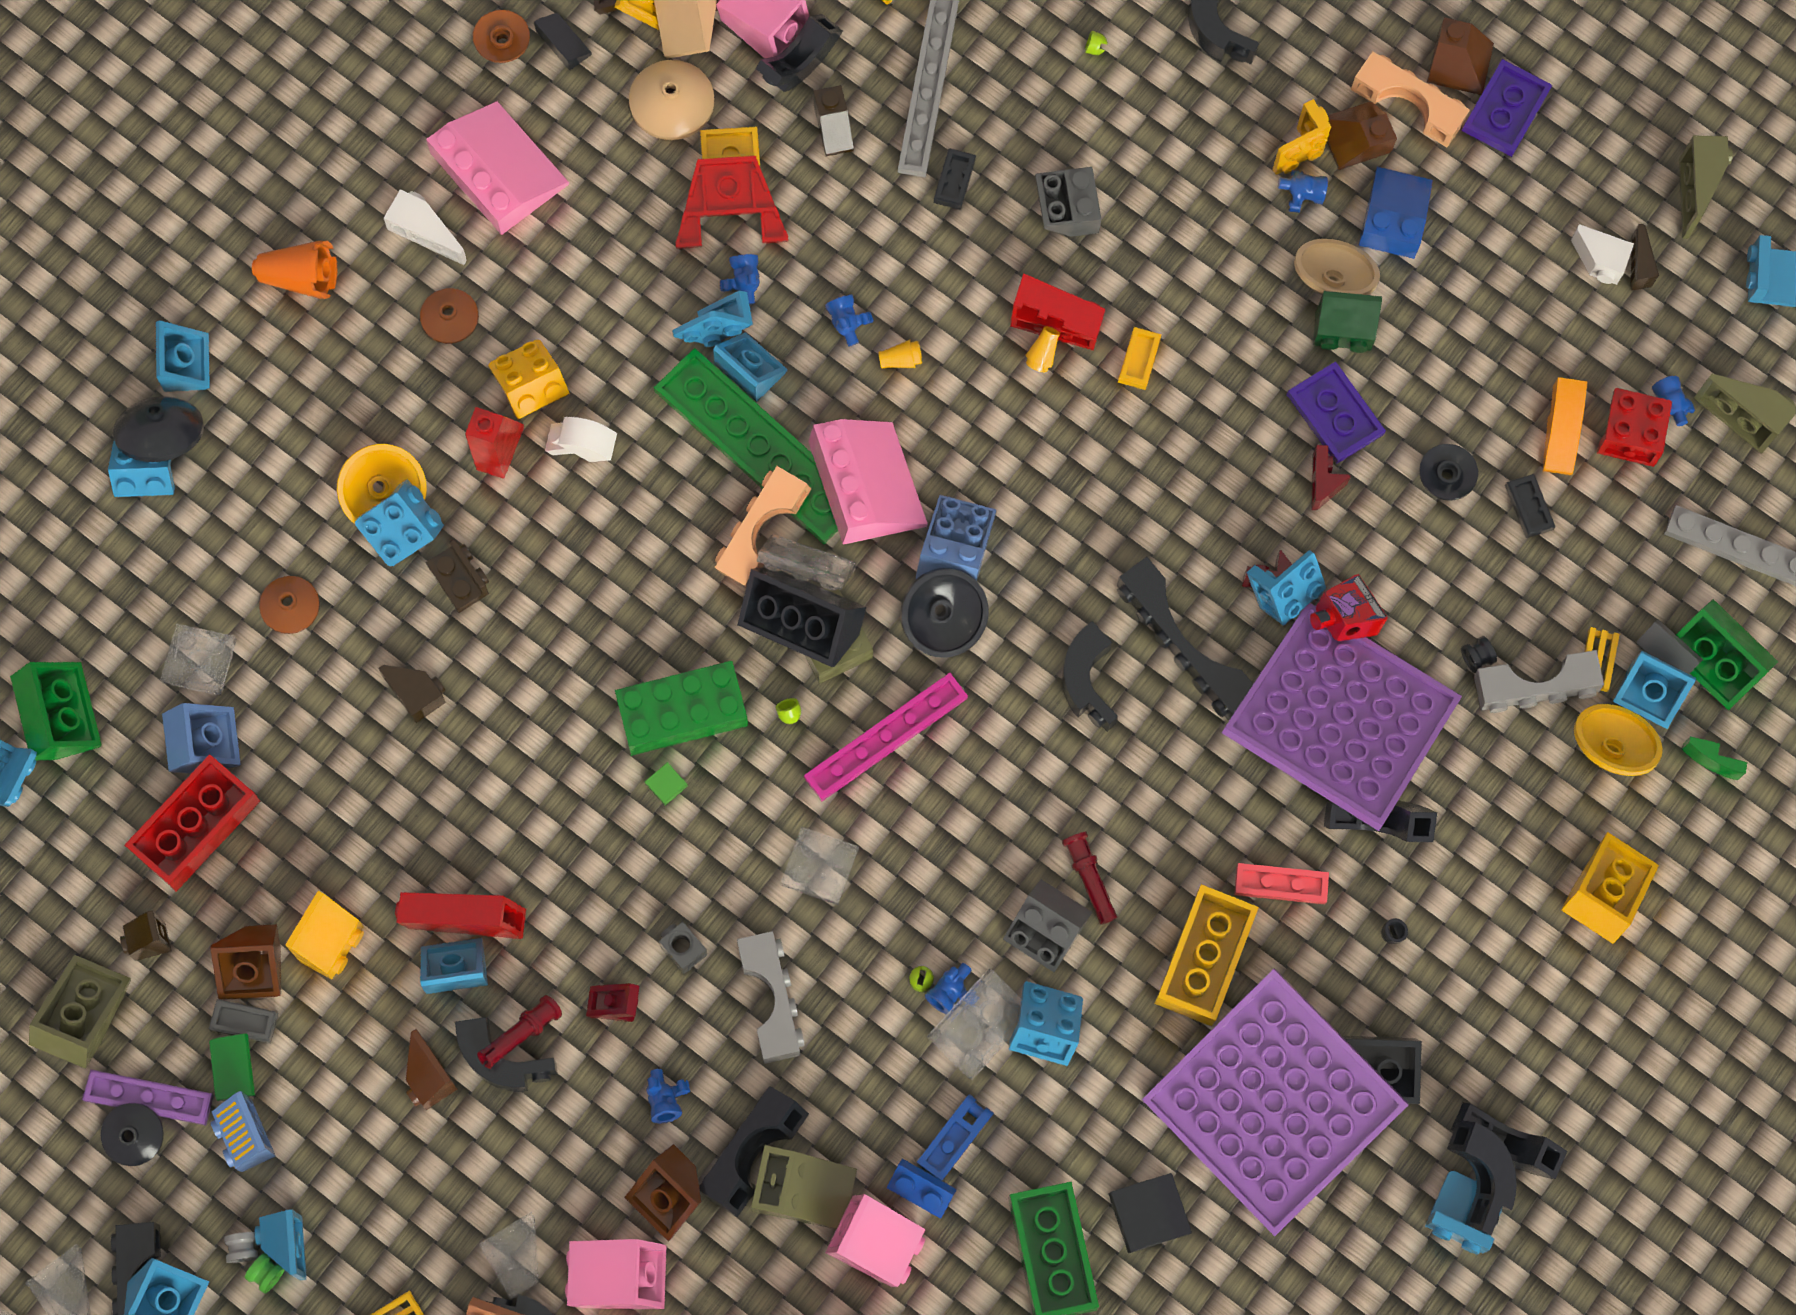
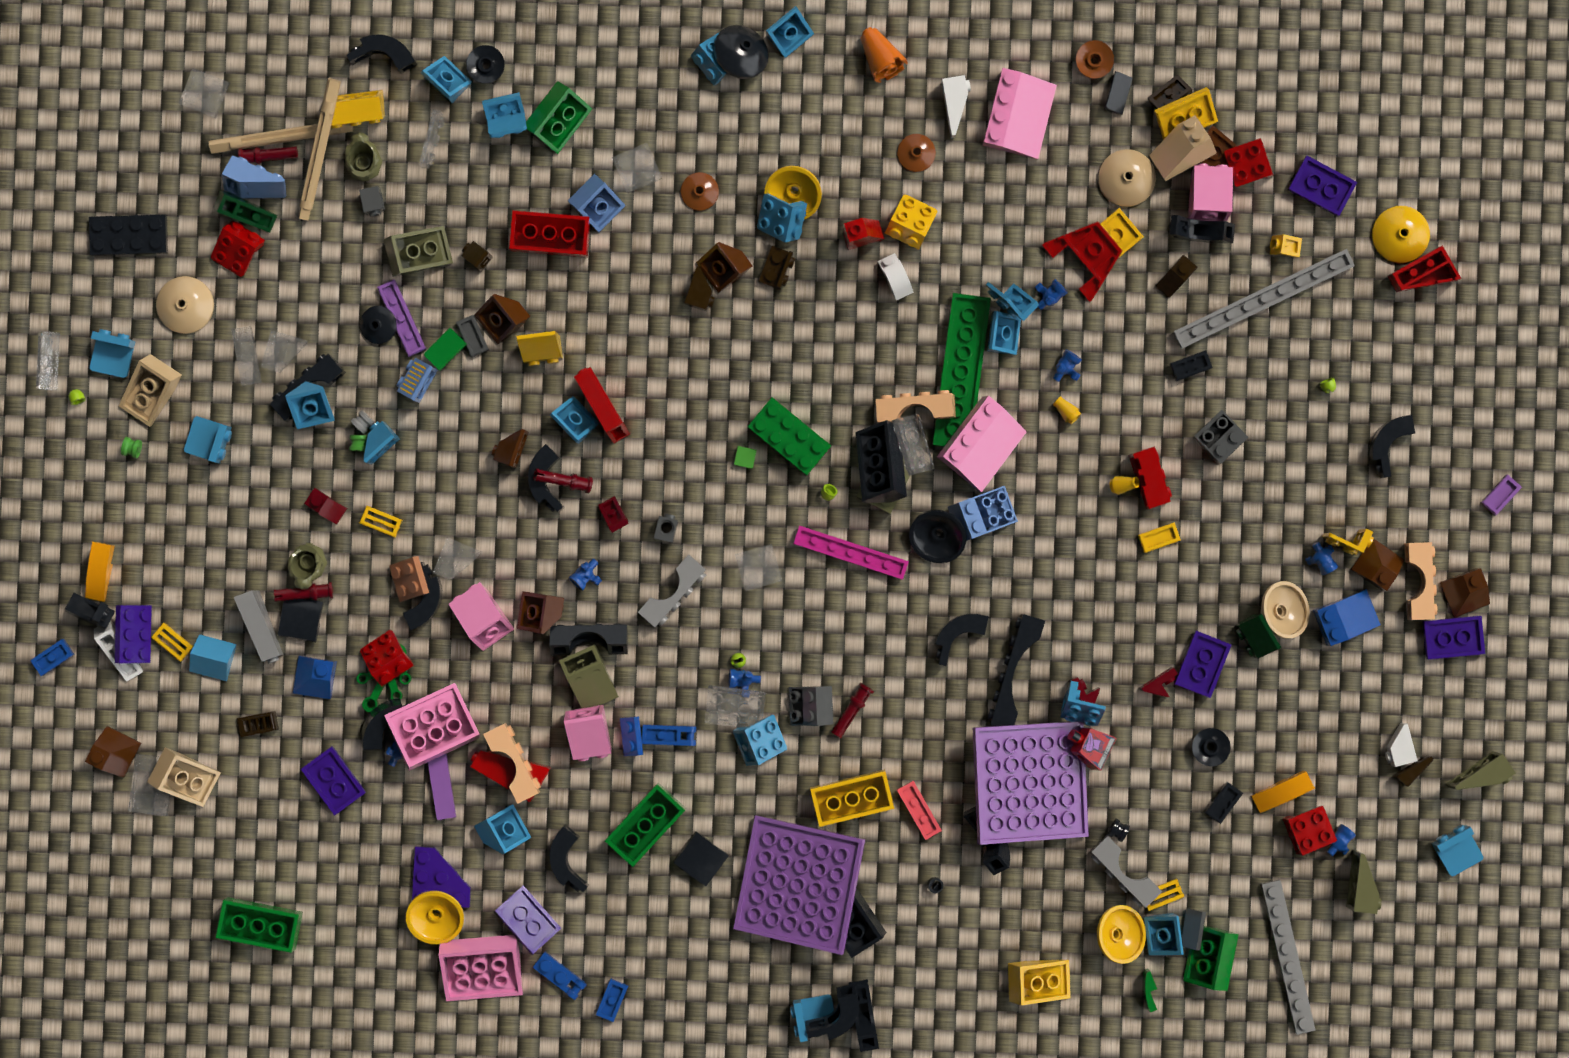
camera: 65 degrees right, 15 degrees up
none -> reddish brown slope [696,242,753,293]

